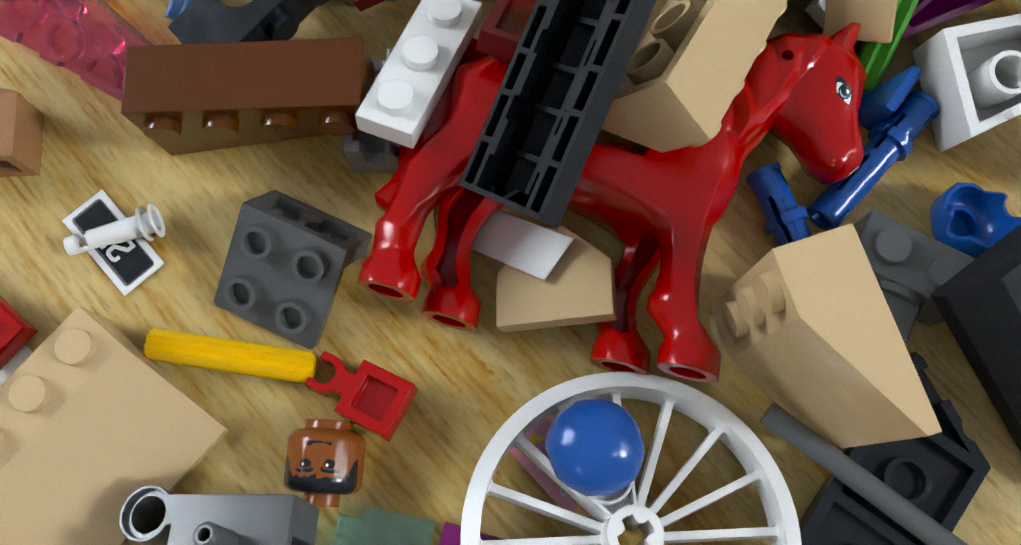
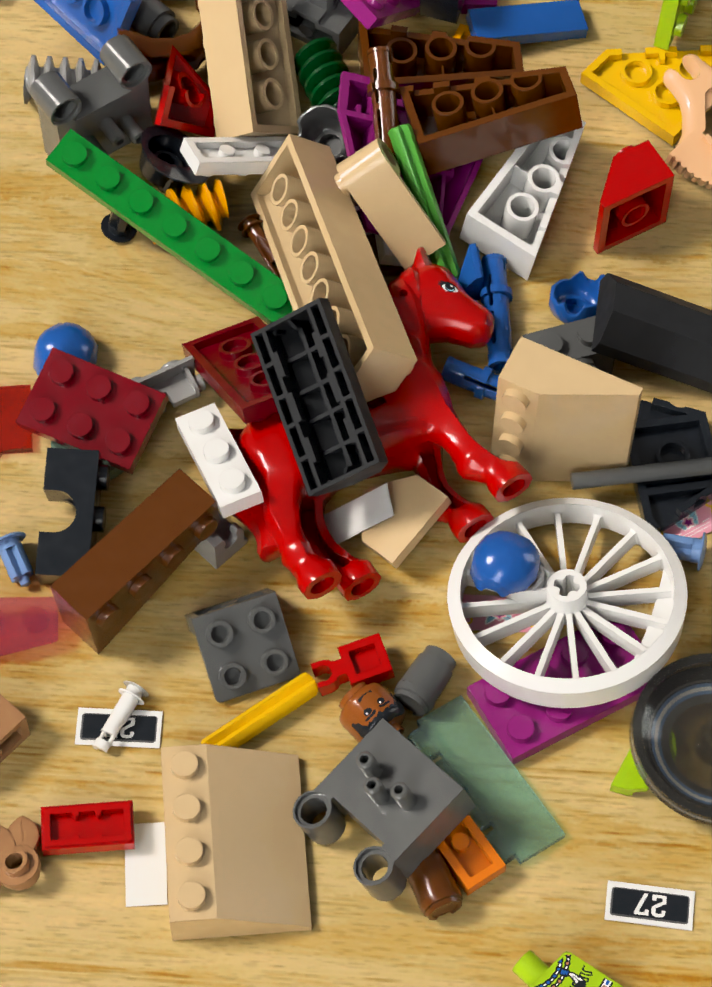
camera: 45 degrees left, 15 degrees down
none -> dark grey piece [394,645,456,716]

